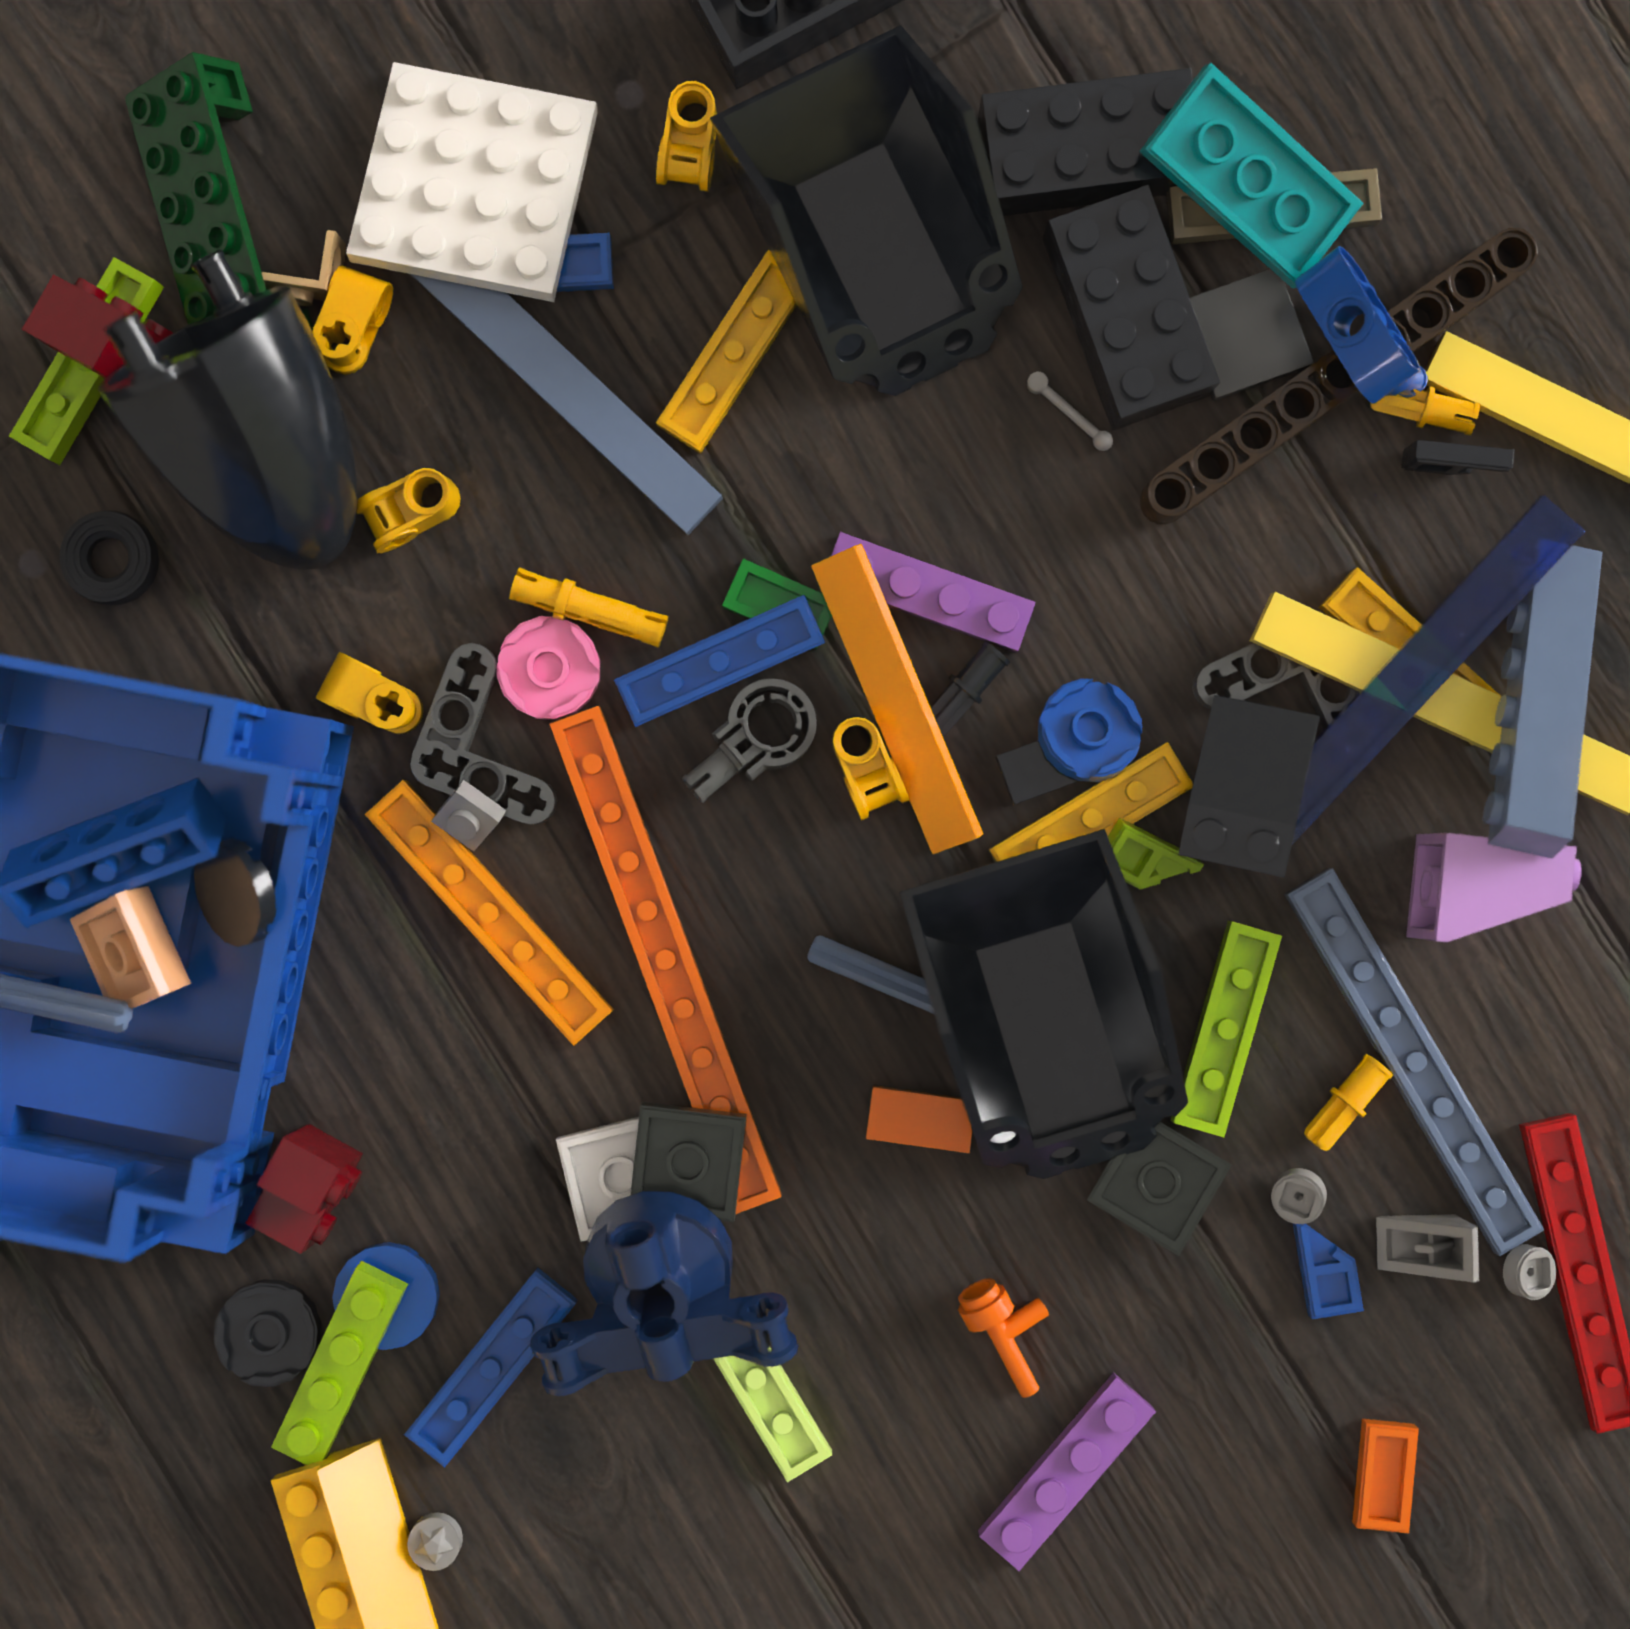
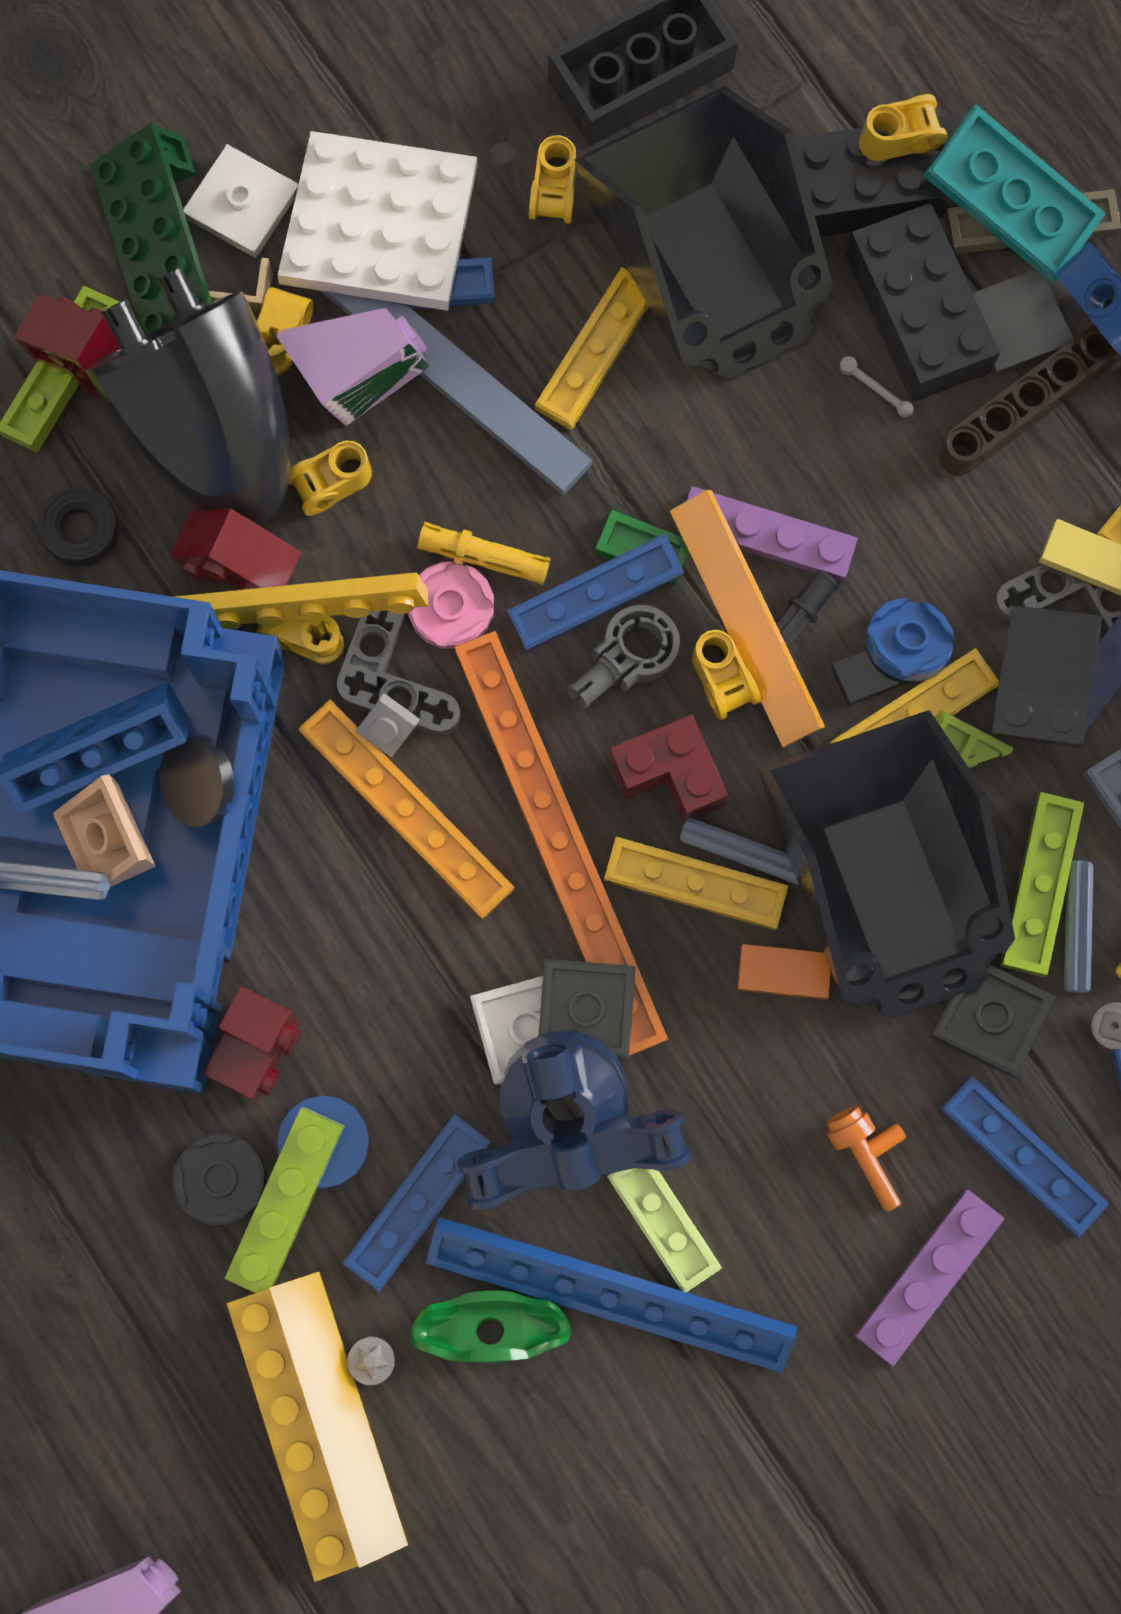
camera: 10 degrees left, 10 degrees down
none -> dark red brick [169,508,301,590]
none -> yellow plate [176,572,428,630]
none -> white plate [183,144,299,258]
none -> lavender slope [276,308,430,426]
none -> green piece [410,1291,571,1364]
none -> blue plate [426,1217,797,1373]
none -> yellow tile [604,837,788,931]
none -> dark red brick [608,714,728,823]
none -> yellow piece [859,94,948,161]
none -> blue tile [940,1076,1109,1238]
none -> sand blue axle [1064,860,1093,994]

